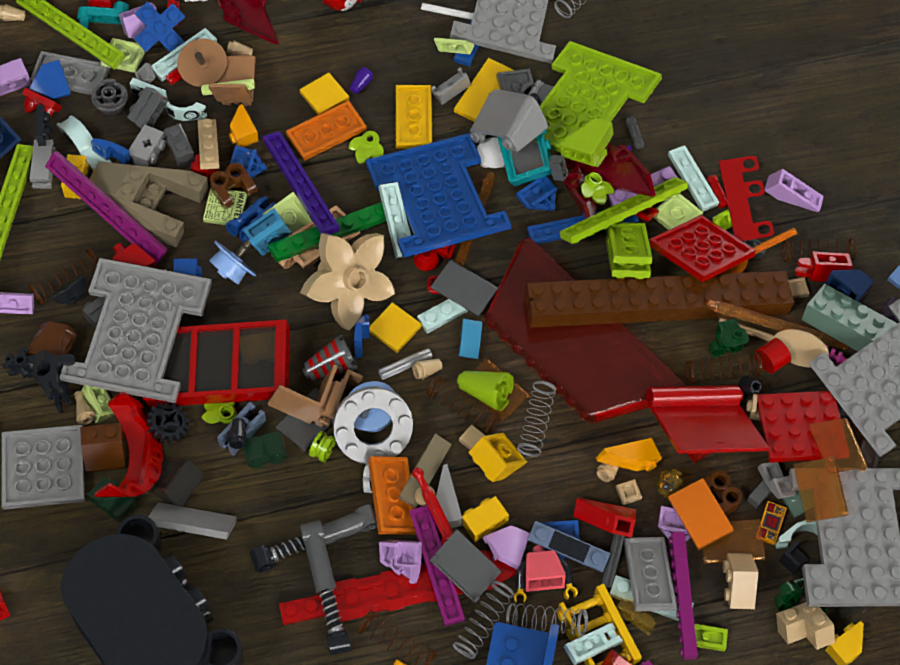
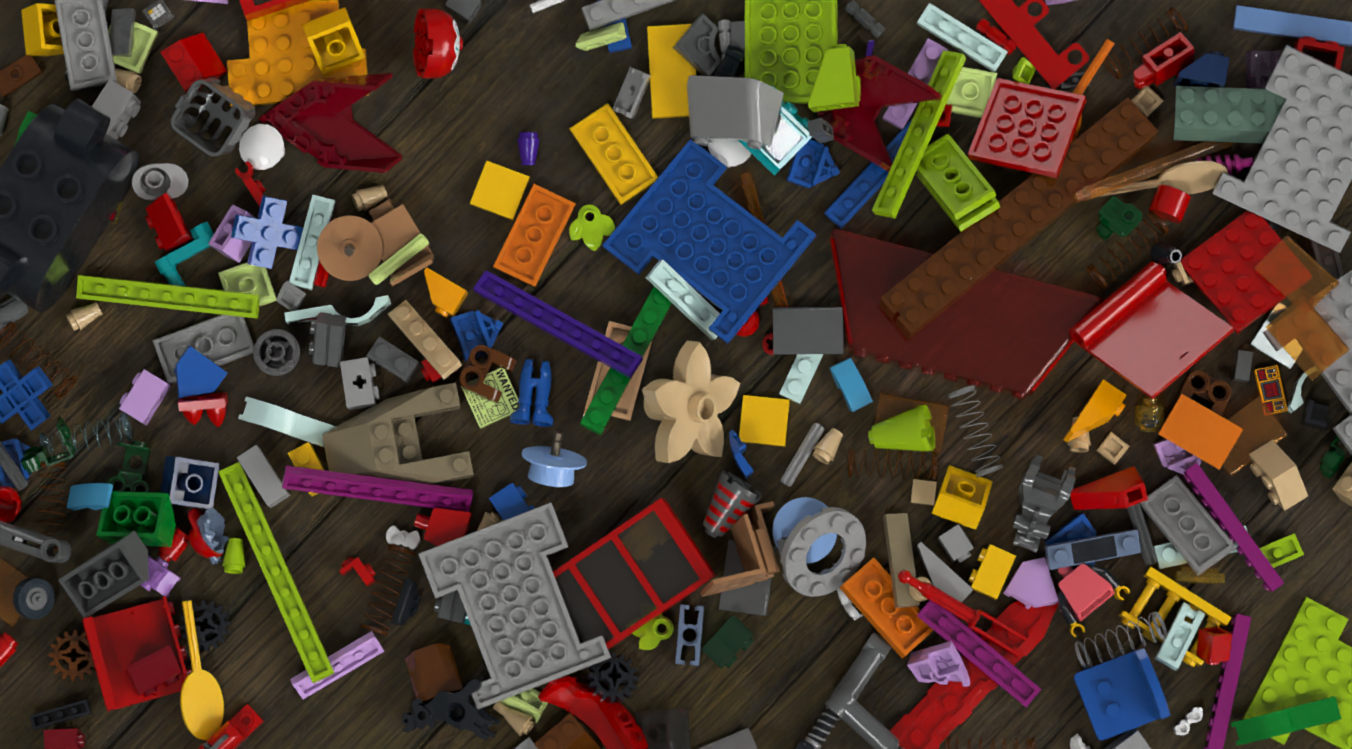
camera: 25 degrees left, 20 degrees up
black plate [35,105,53,146] -> none
blue slope [91,138,130,164] -> none
black cone [227,418,247,449] -> none
dark azure bracket [244,208,292,256] -> none
yellowish green plate [263,192,312,233] -> none
lime wheel [309,431,336,463] -> none
dark grey piece [430,530,501,603] -> none
light grey piece [453,581,514,659] -> none
lime plate [581,172,614,205] -> none
light grey slope [758,462,796,499] -> none
none -> red bracket [339,557,376,587]
none -> white piece [386,525,421,550]
none -> light grey brick [937,524,973,563]
none -> dark grey animal [1011,454,1076,552]

